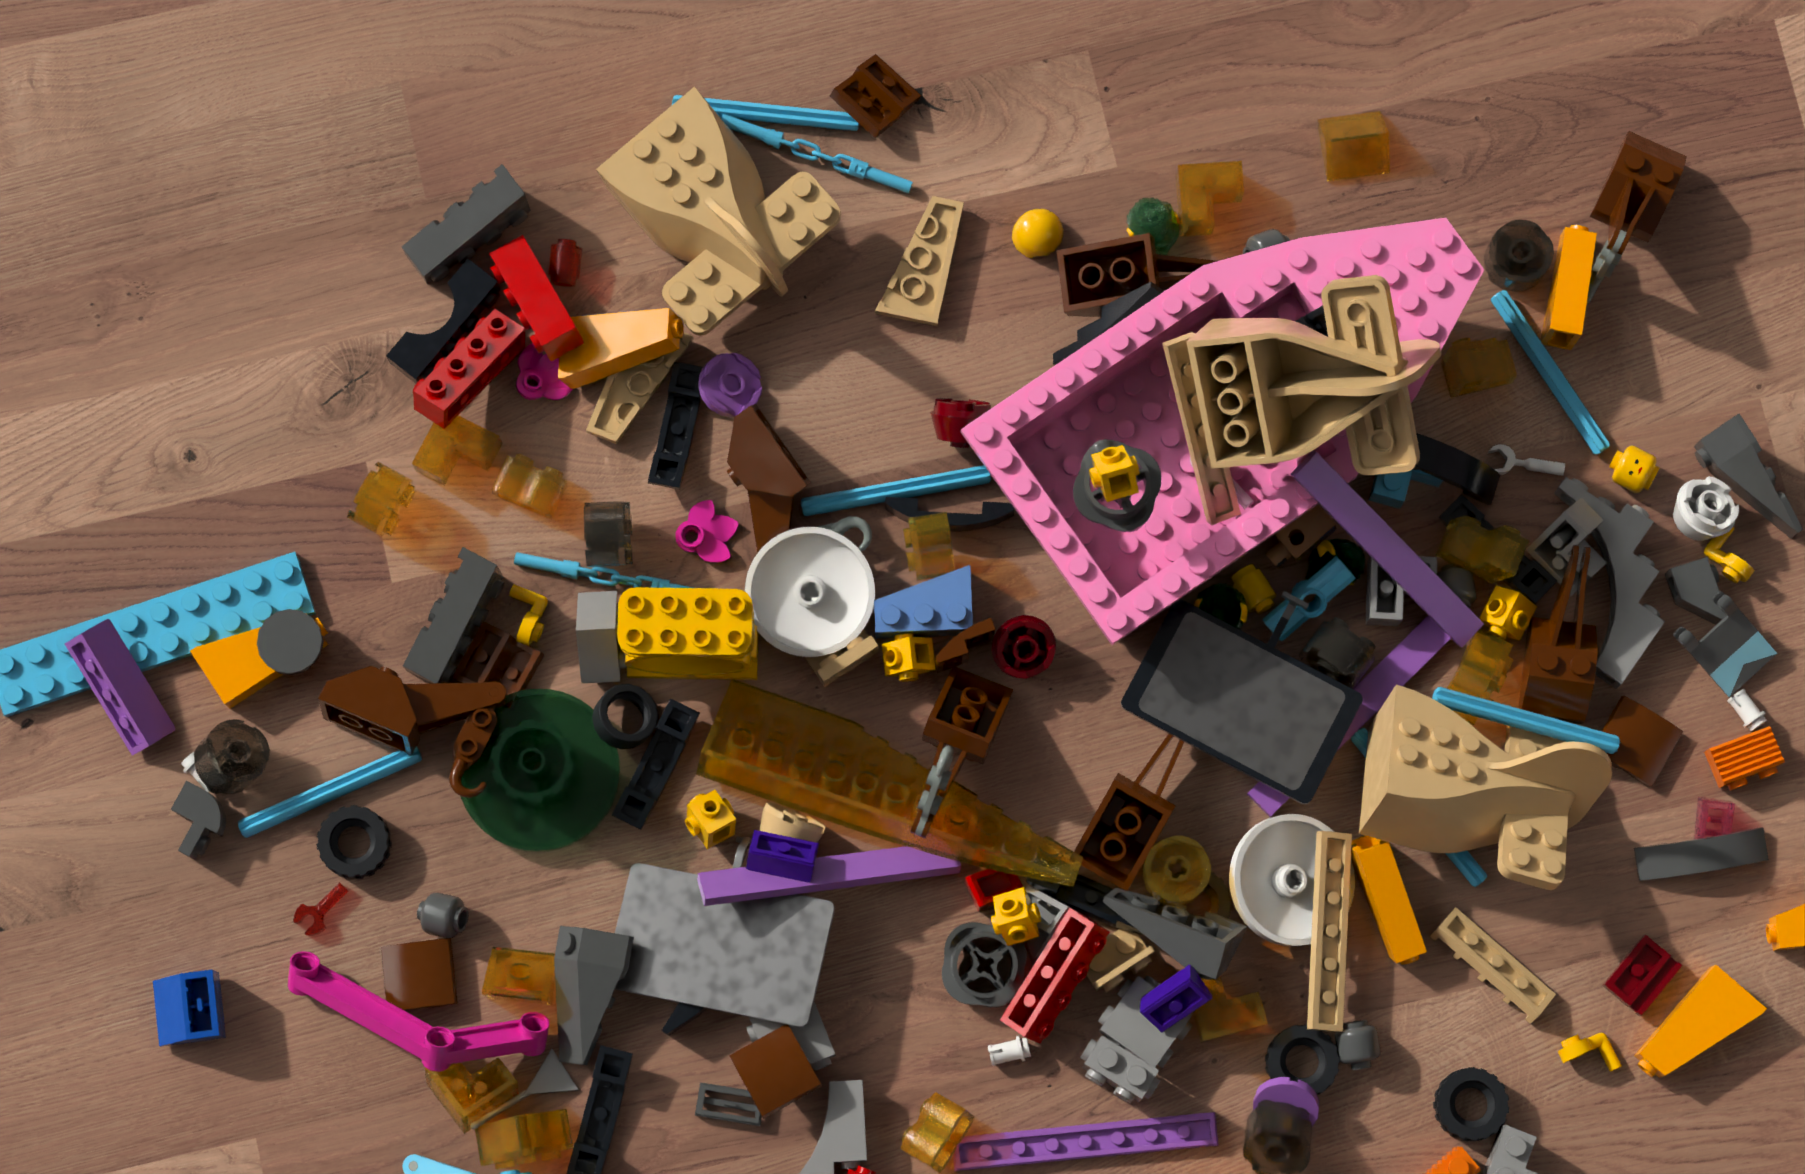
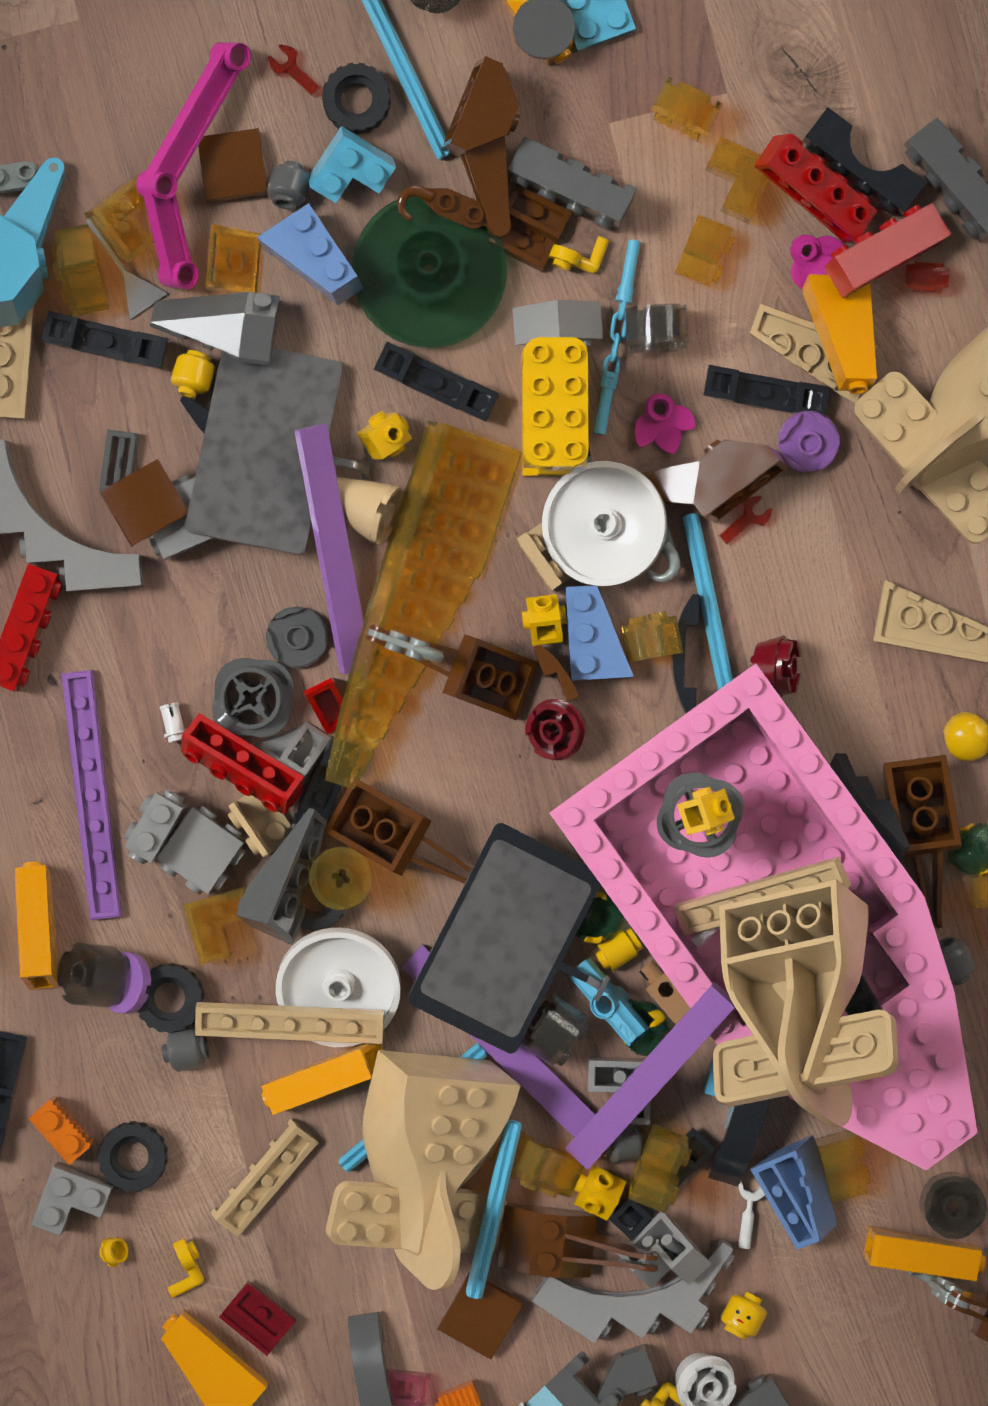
camera: 85 degrees right, 10 degrees up
black tyre [592,684,658,750] -> none
dark purple slope [746,830,819,882] -> none
clear yellow brick [900,1092,974,1173] -> none
yellow brick [991,887,1041,946] -> none
dark purple slope [1140,965,1212,1033] -> none
medium azure axle [1491,290,1610,455] -> none
none -> yellow plate [100,1237,128,1267]
none -> yellow head [171,350,215,399]
none -> medium blue wedge [257,203,364,305]
none -> dark grey tile [266,606,328,668]
none -> medium azure brick [309,126,396,203]
none -> clear red bar [719,496,772,545]
none -> medium blue wedge [750,1135,837,1250]

